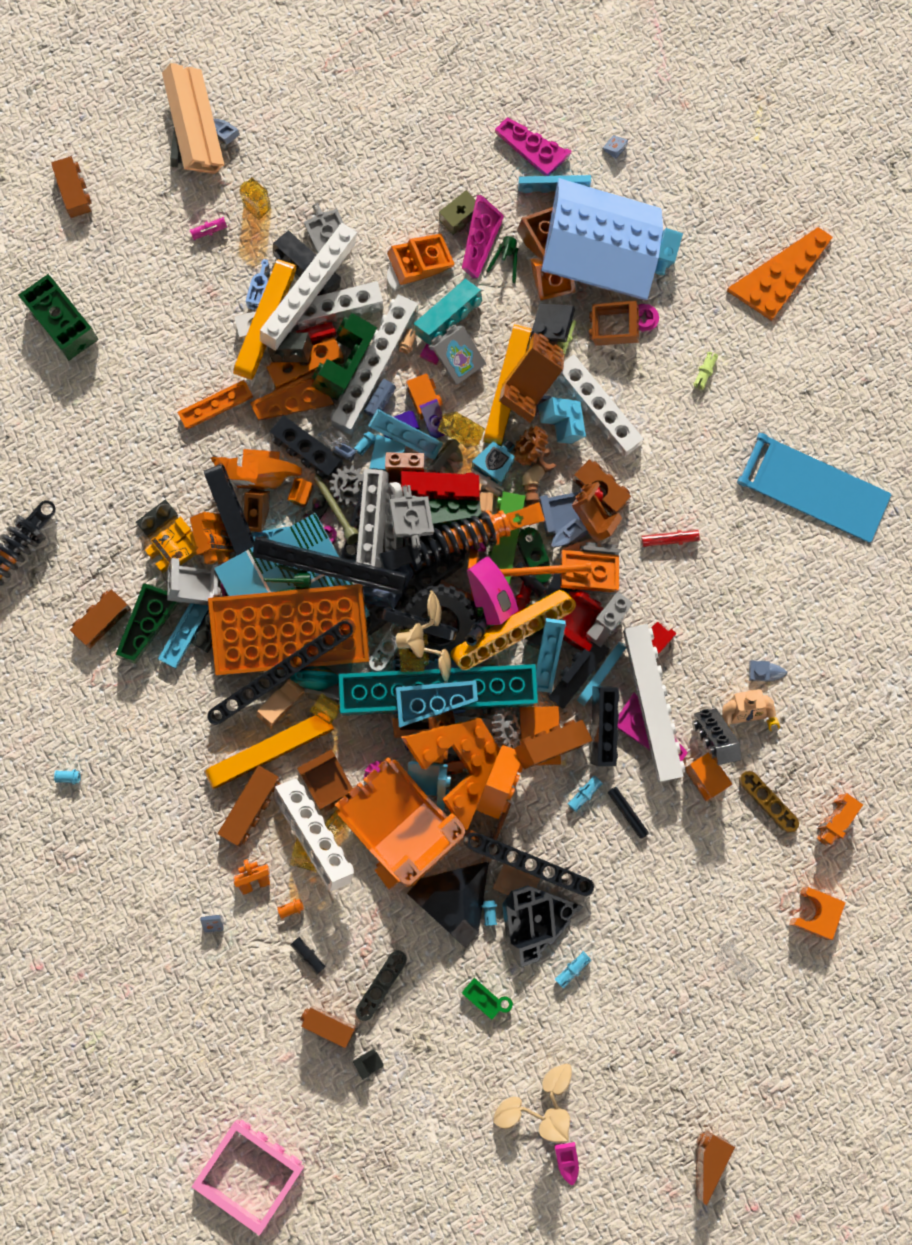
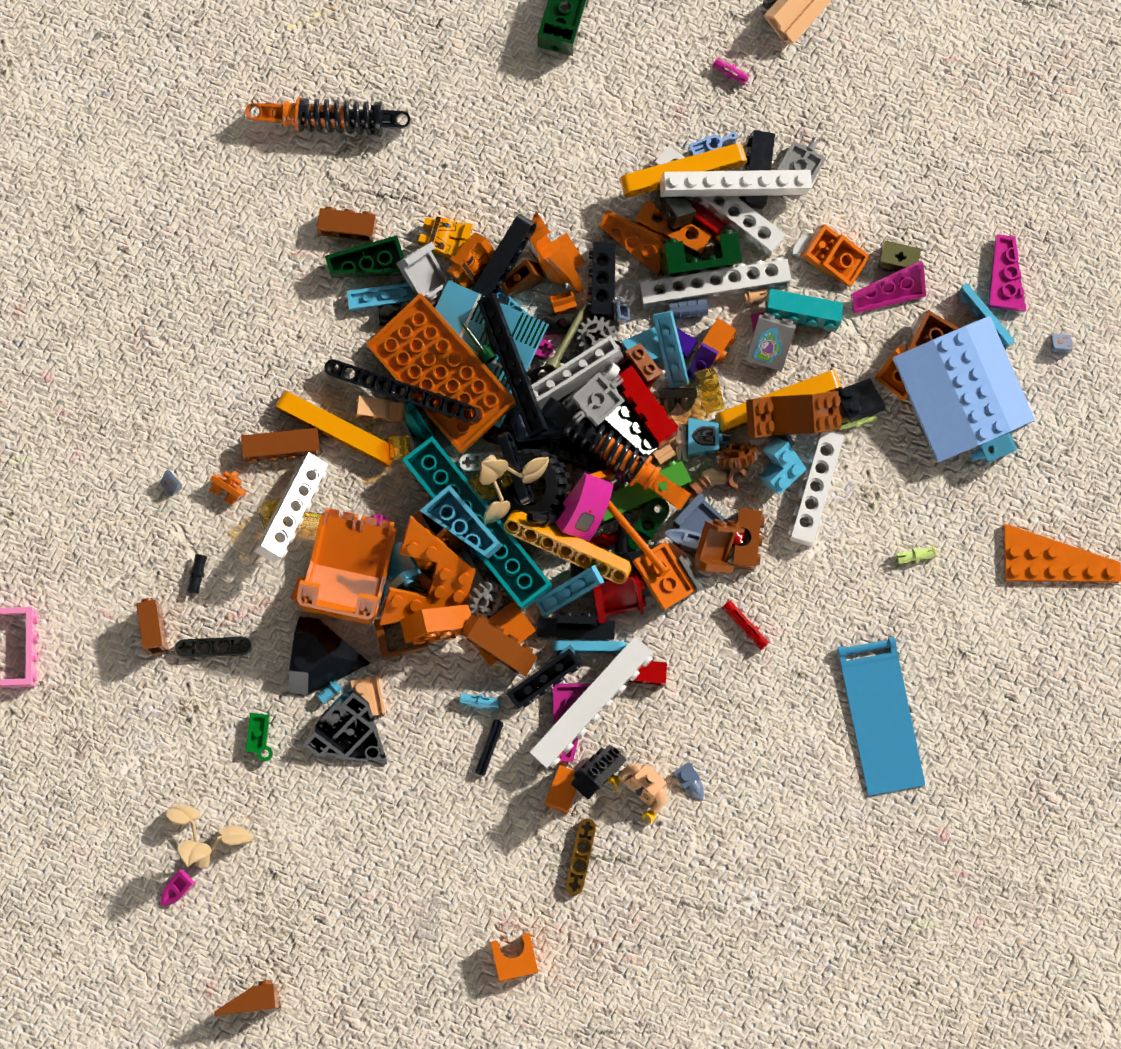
camera: 55 degrees right, 0 degrees up
medium azure pin [54,769,81,785] -> none
pearl dark grey tile [136,499,178,538] -> none
orange plate [177,380,253,430] -> none
sand blue plate [213,119,240,145] -> none
clear yellow brick [239,177,271,220] -> none
orange pin [277,898,304,919] -> none
dark orange panel [297,749,353,812] -> none
medium azure pin [353,431,376,456] -> none
pearl dark grey panel [353,1048,384,1080] -> none
black beam [464,832,594,896] -> none
dark green plant [486,236,519,284] -> none
medium azure pin [555,951,592,989] -> none
light grey panel [585,592,633,648] -> none
dark orange window [589,301,639,346] -> none
dark pink gear [638,304,659,333] -> none
orange hips [816,793,863,846] -> none

